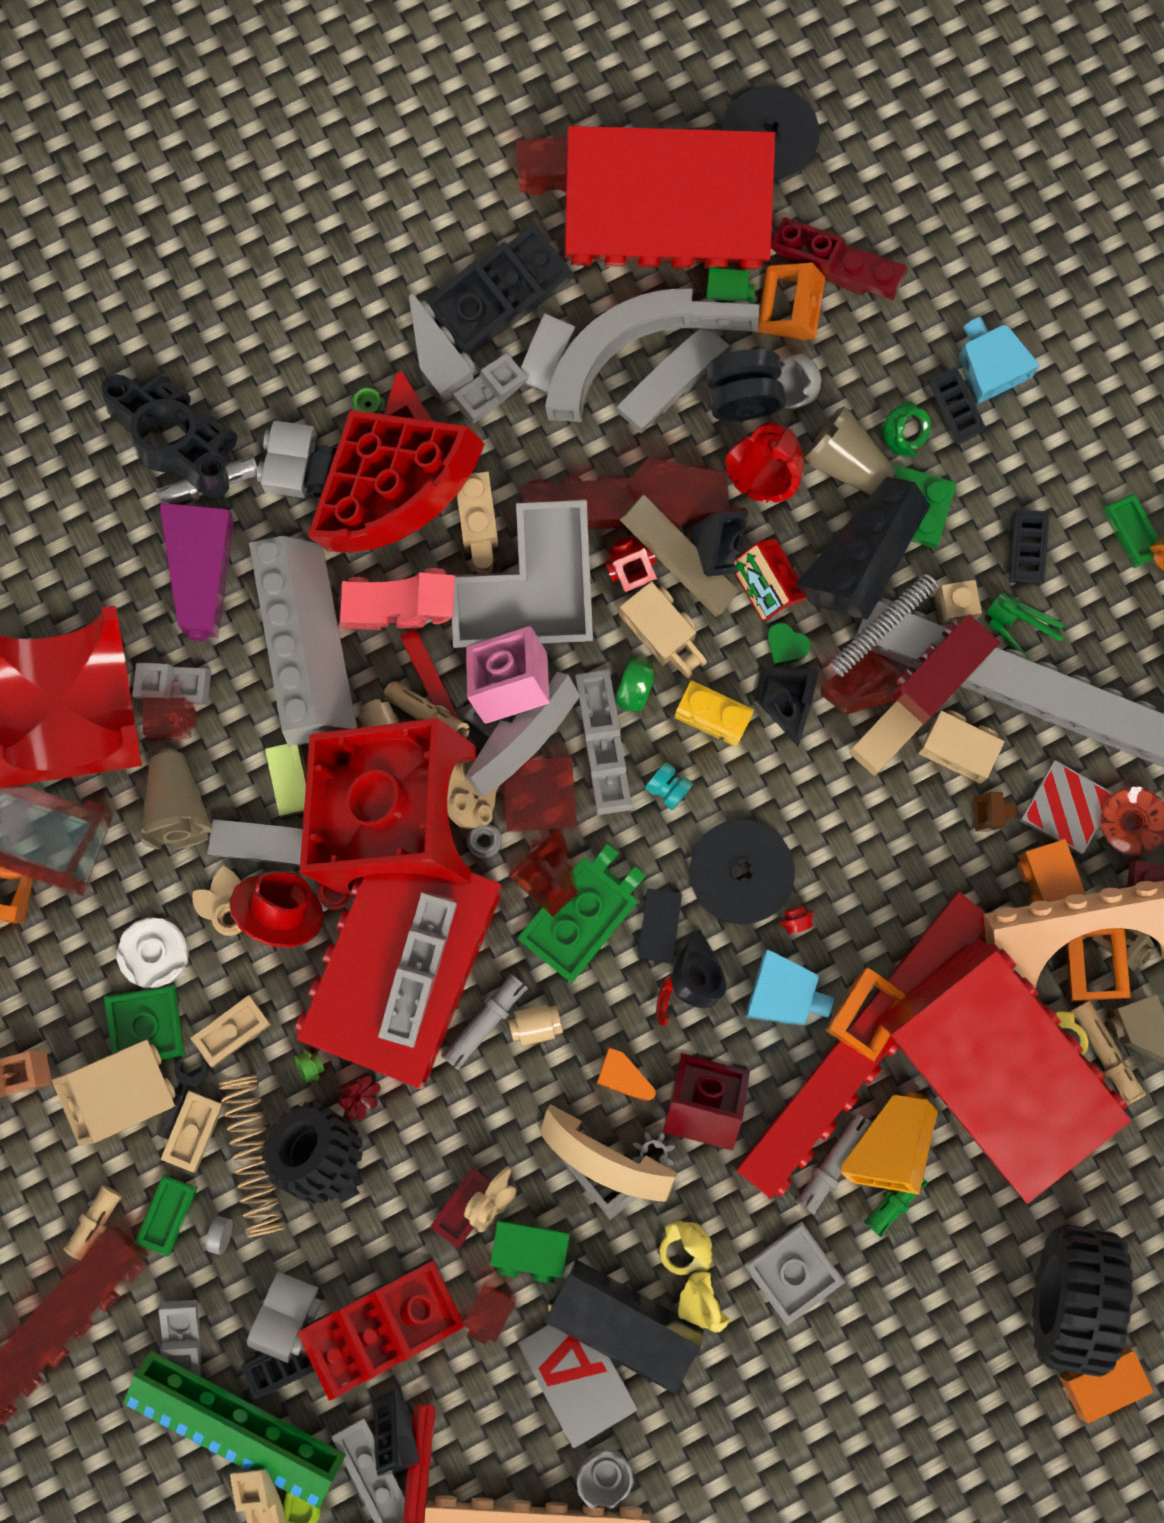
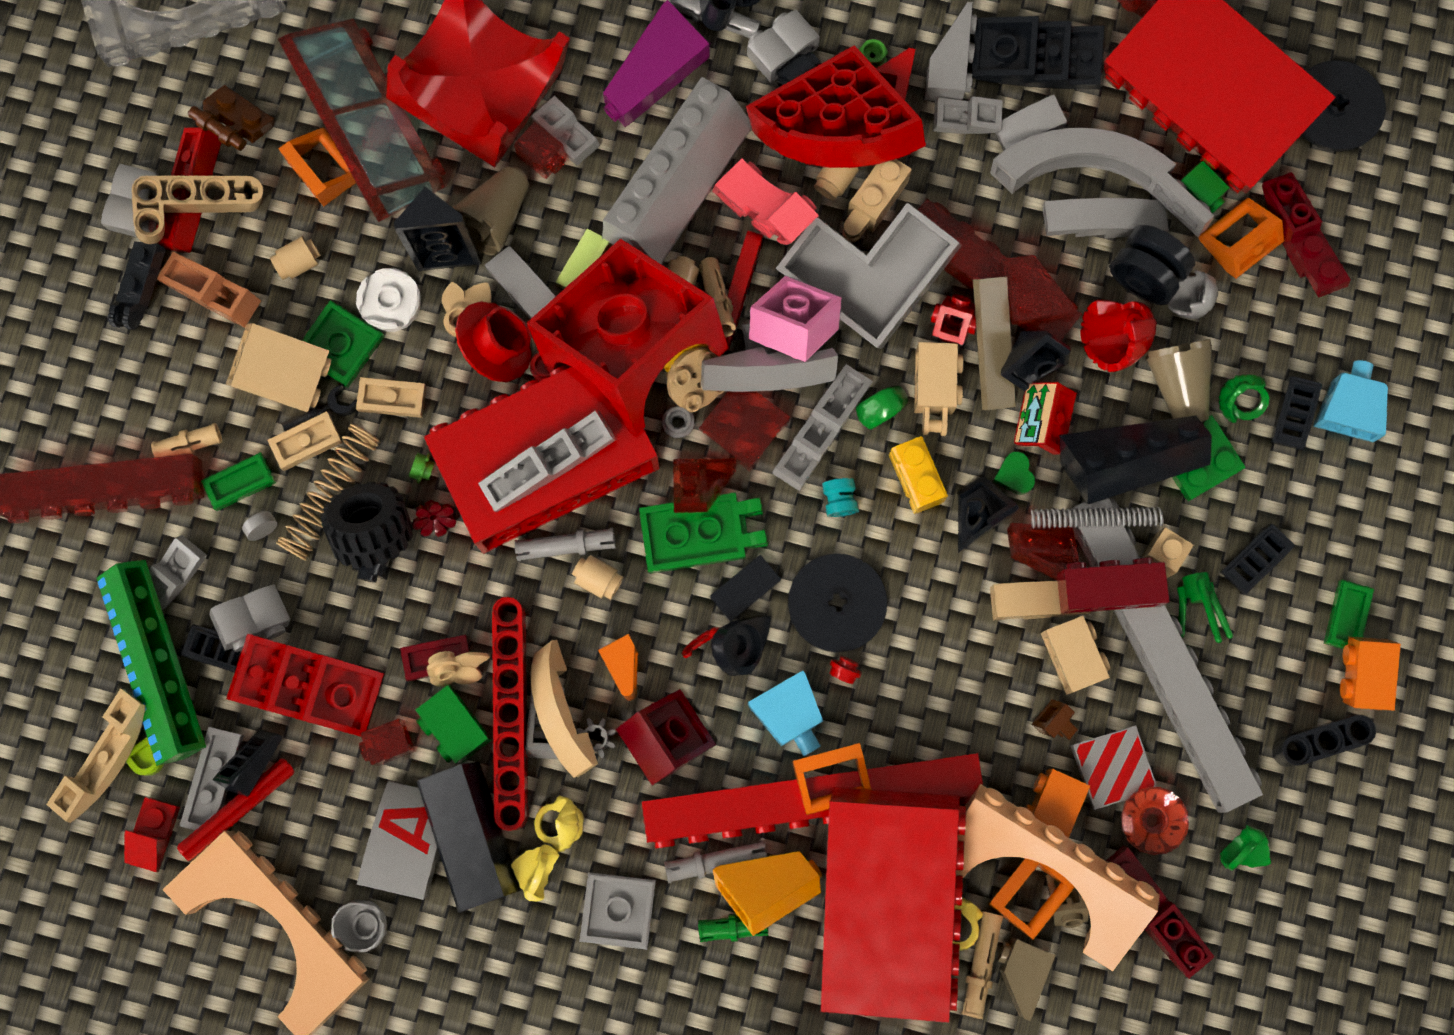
camera: 45 degrees right, 0 degrees up
none -> tan brick [270,236,321,280]
none -> black slope [394,187,481,271]
none -> red beam [492,597,529,831]
none -> tan brick [814,167,859,201]

